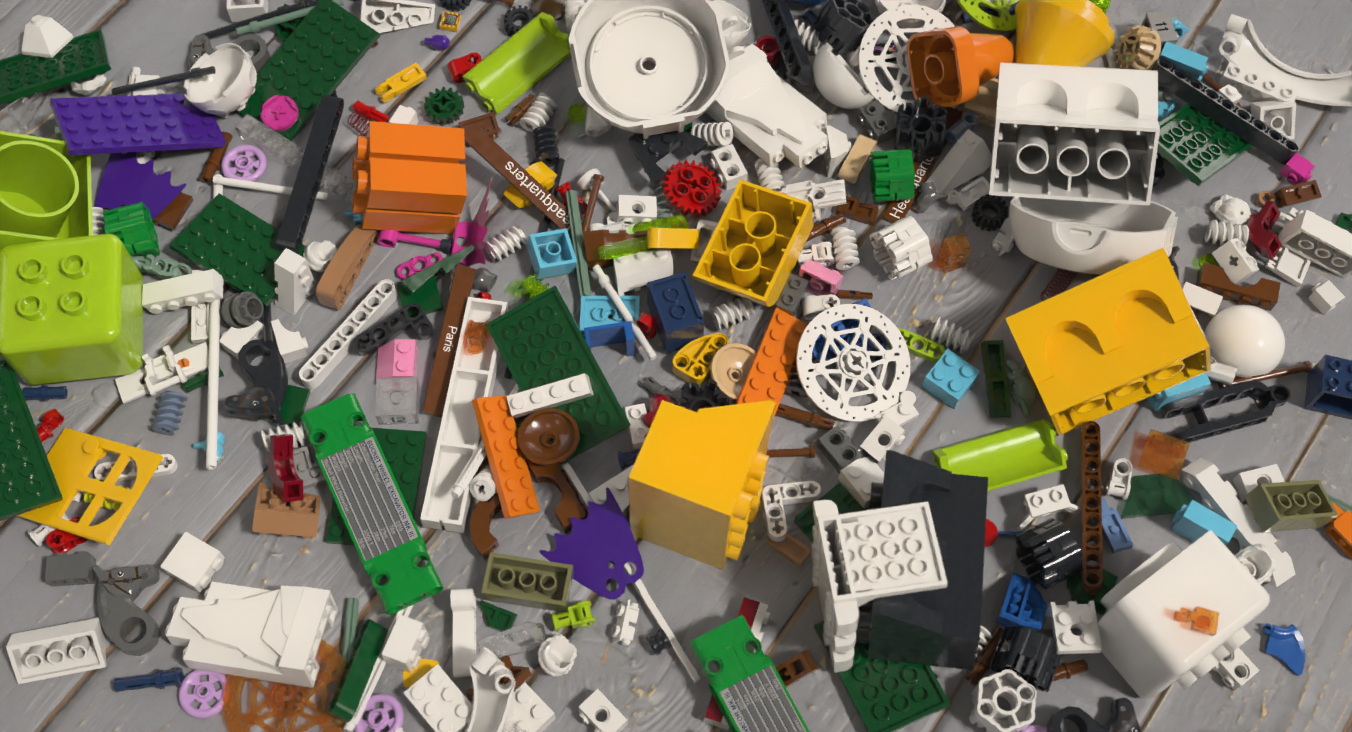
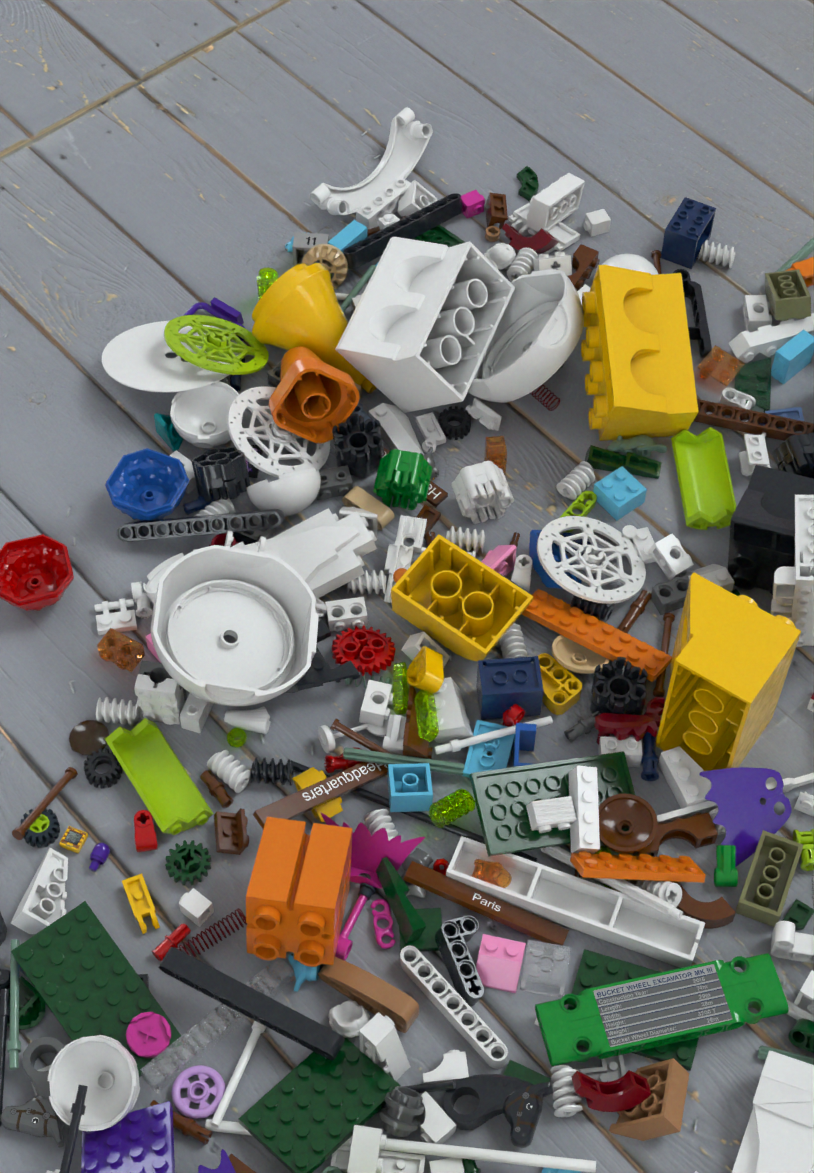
camera: 75 degrees left, 10 degrees down
none -> white brick [526,796,577,833]
none -> white piece [698,240,736,268]
none -> green piece [714,845,738,887]

